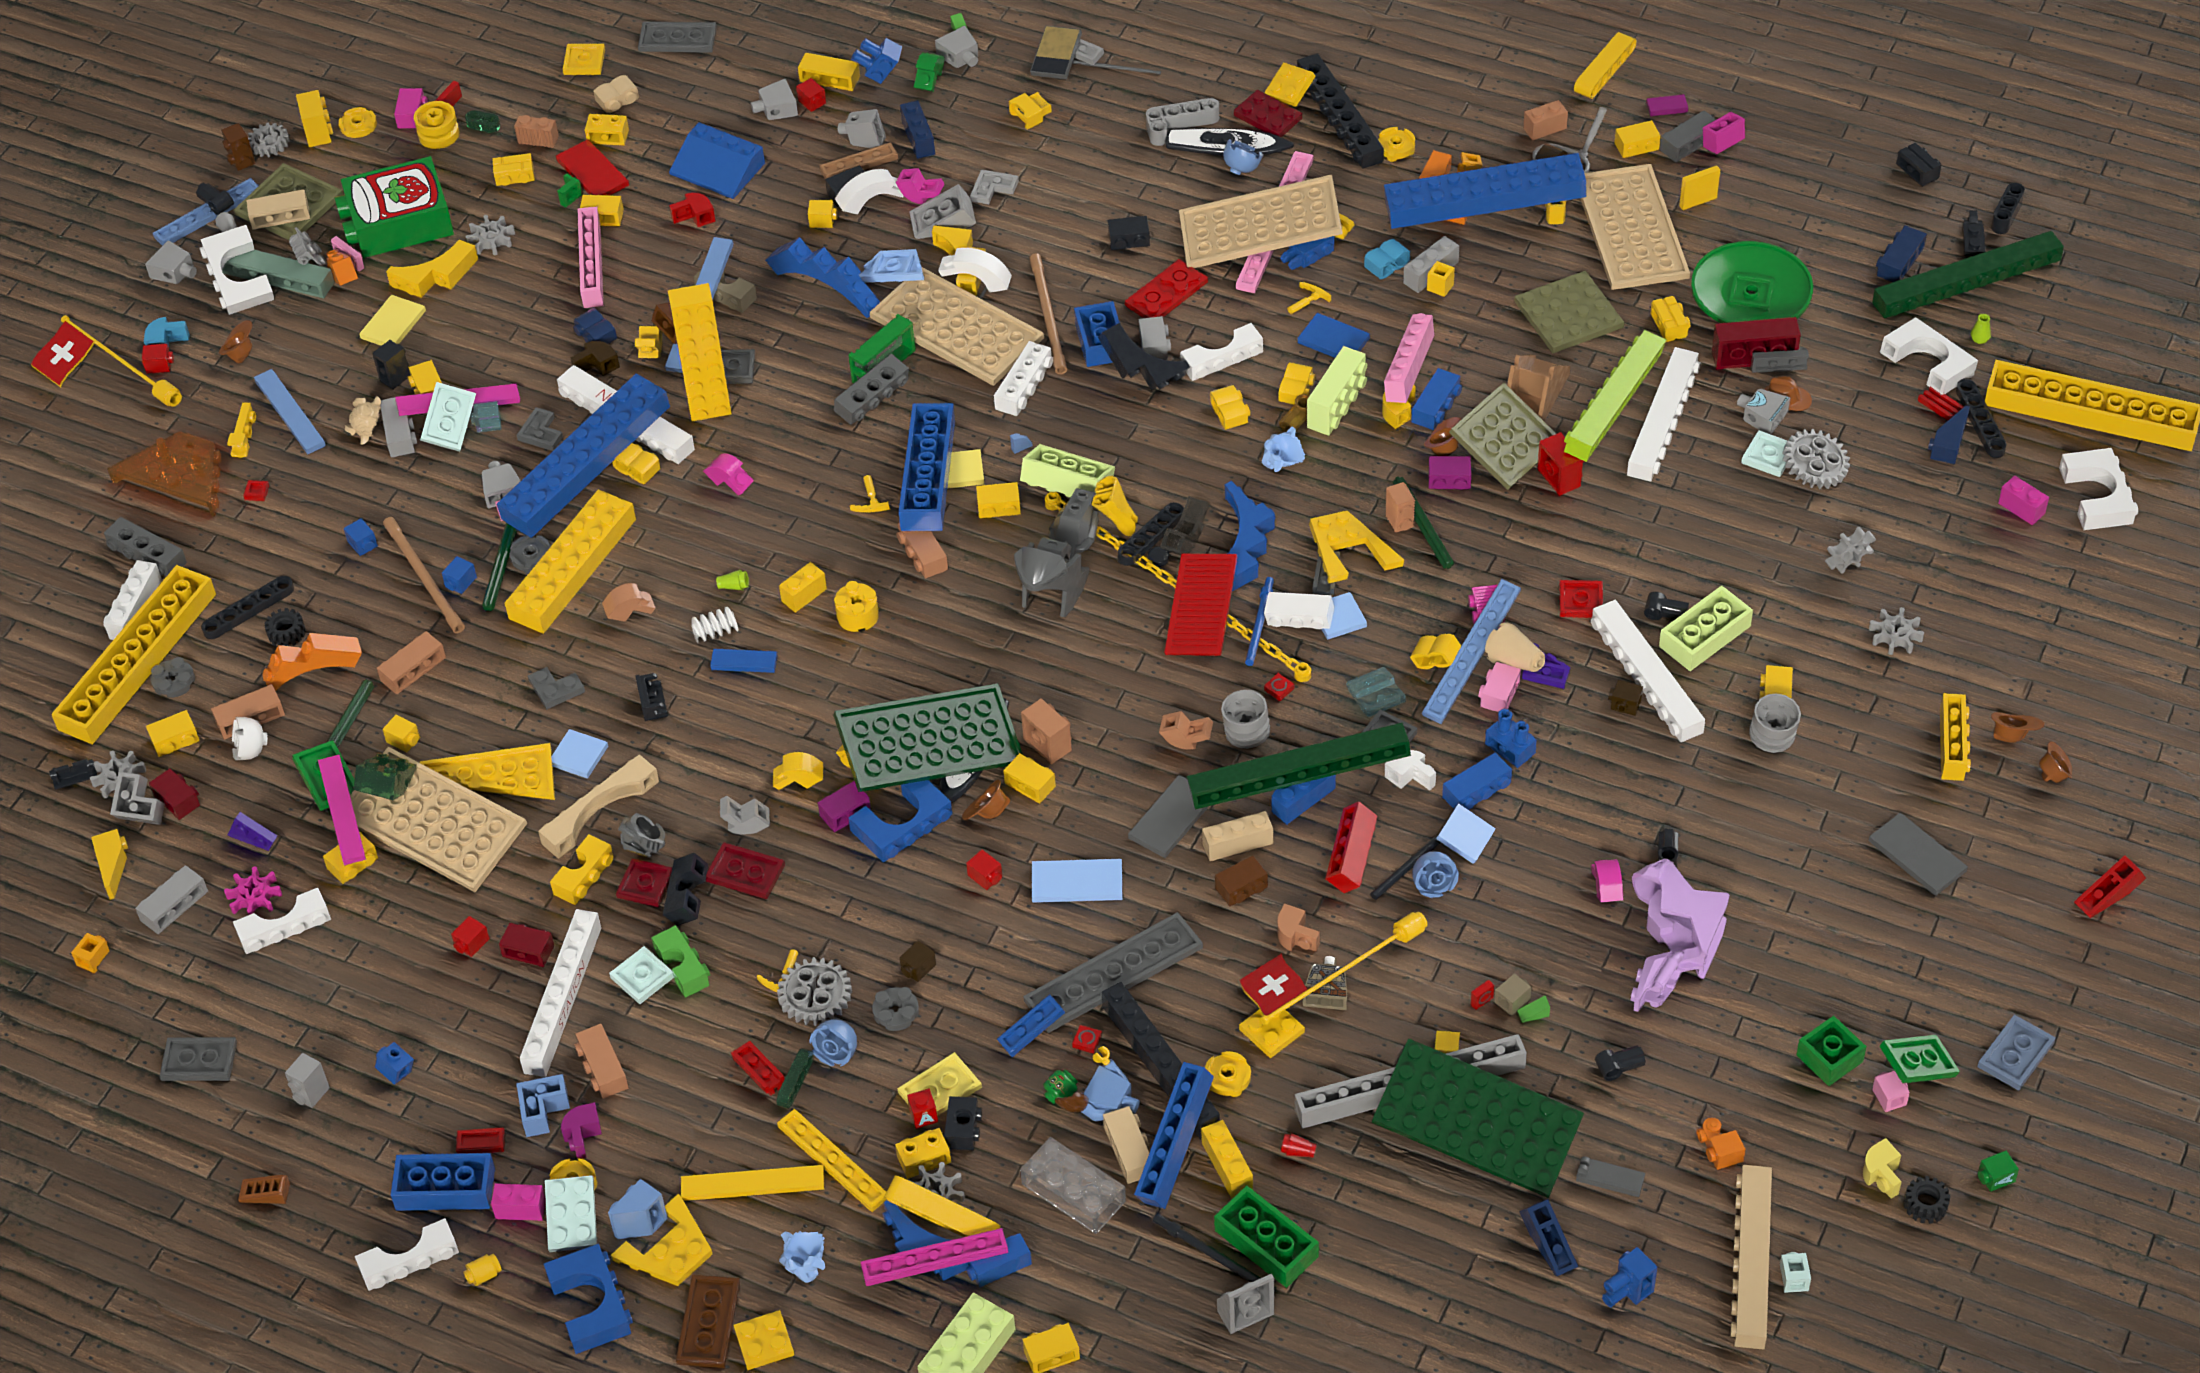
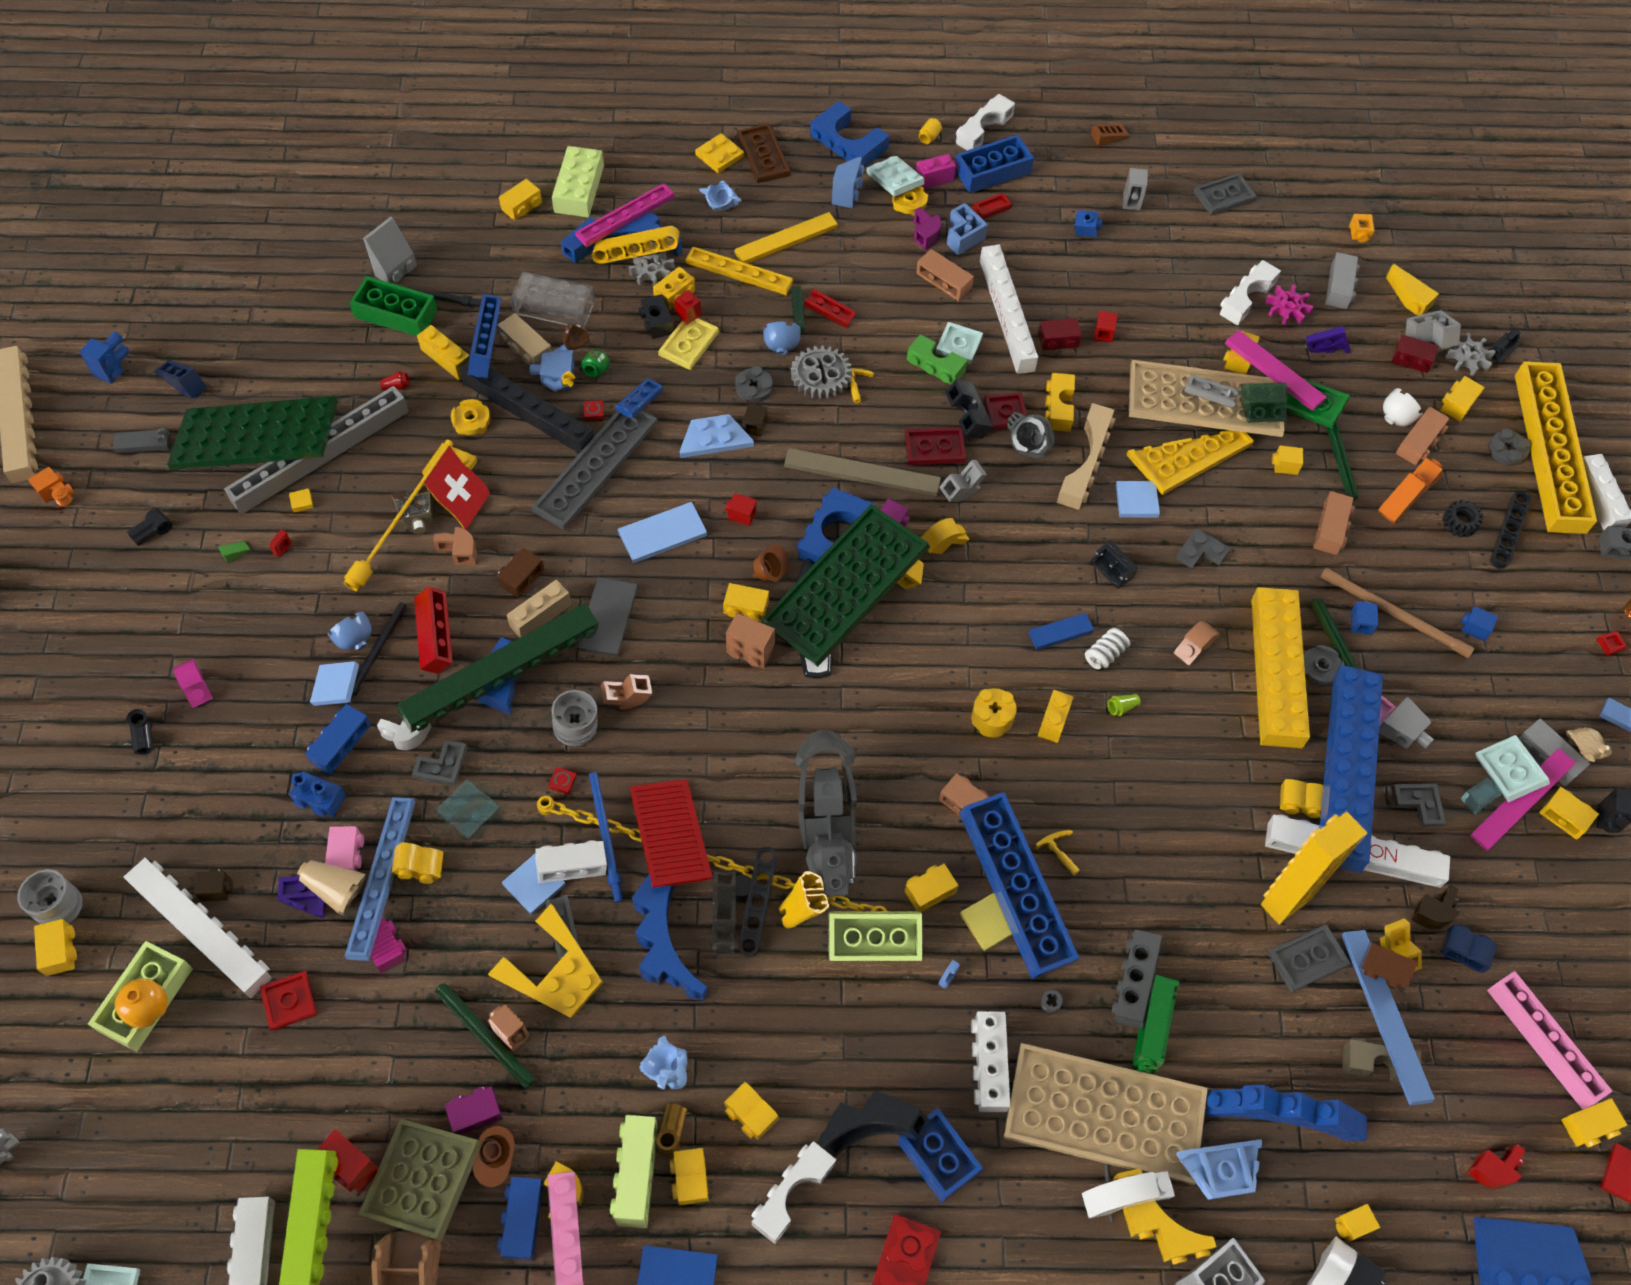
camera: 150 degrees right, 10 degrees up
yellow wing [611,1194,713,1286] -> none
dark pink brick [703,453,754,496] -> none
medium nougat piece [1029,254,1067,374] -> none
light grey brick [1139,316,1171,360] -> none
dark tan brick [1495,973,1532,1016] -> none
lavender piece [1631,859,1730,1012] -> none
black piece [1644,592,1689,620] -> none
none -> light orange cylinder [115,978,168,1028]
none -> light blue wing [680,414,754,458]
none -> dark tan tile [784,448,941,497]
none -> dark grey bush [1040,990,1063,1013]
none -> light grey hinge [1184,374,1240,407]

